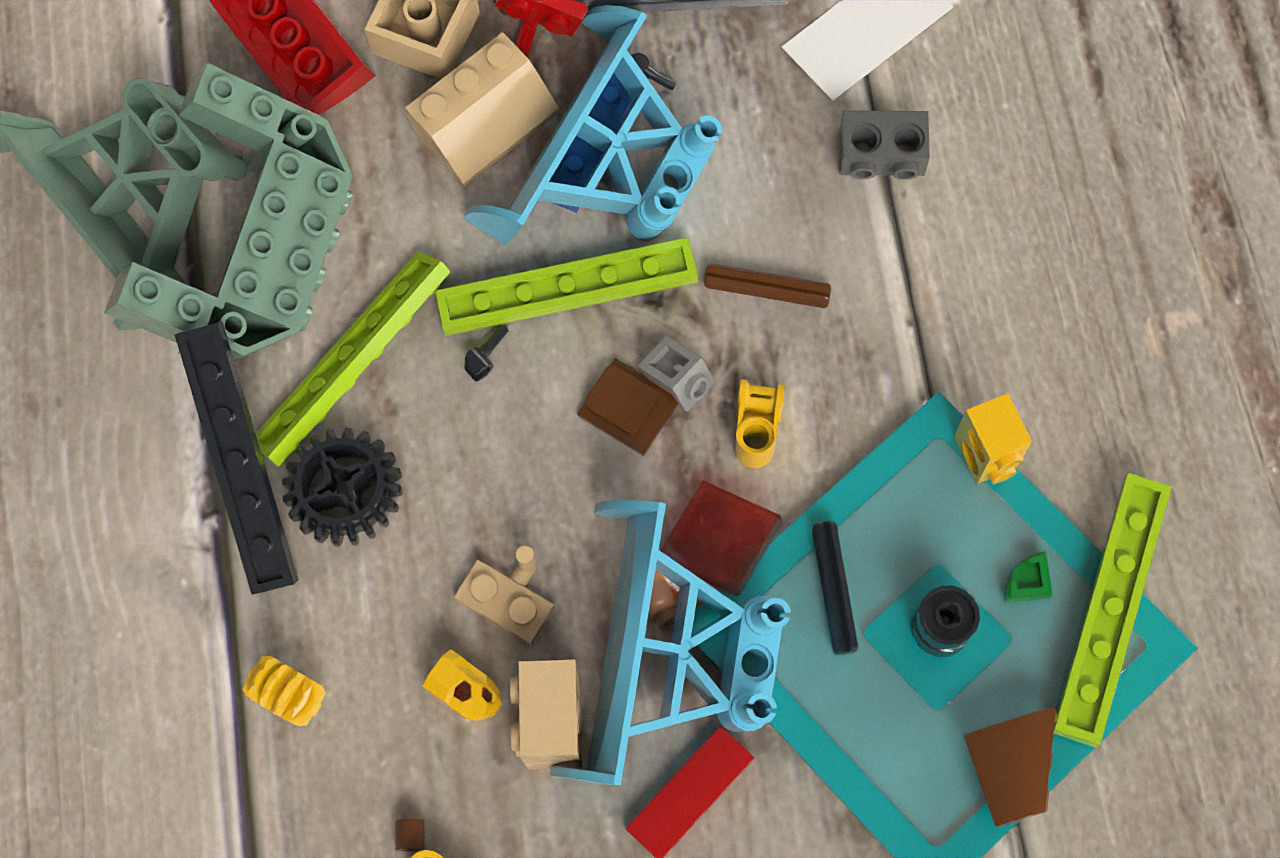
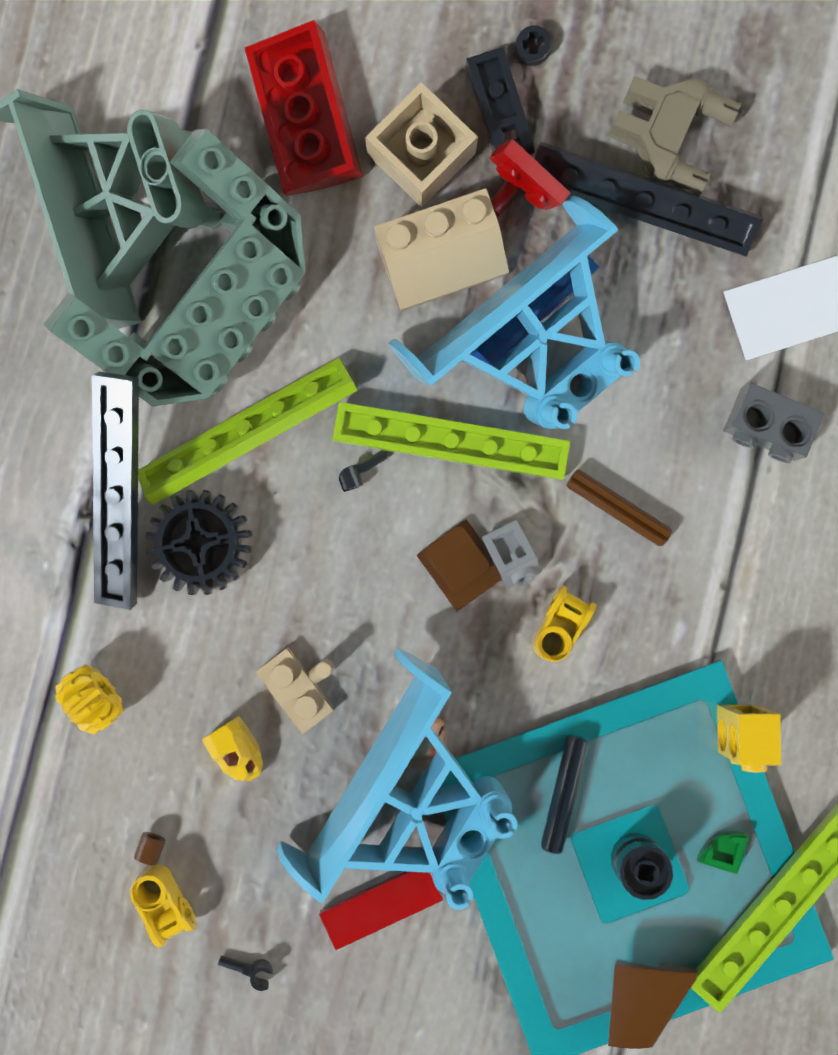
camera: 25 degrees right, 15 degrees up
tan brick [510,660,582,769] -> none
black hand [631,53,676,90] -> none
clear red plate [660,480,783,597] -> none

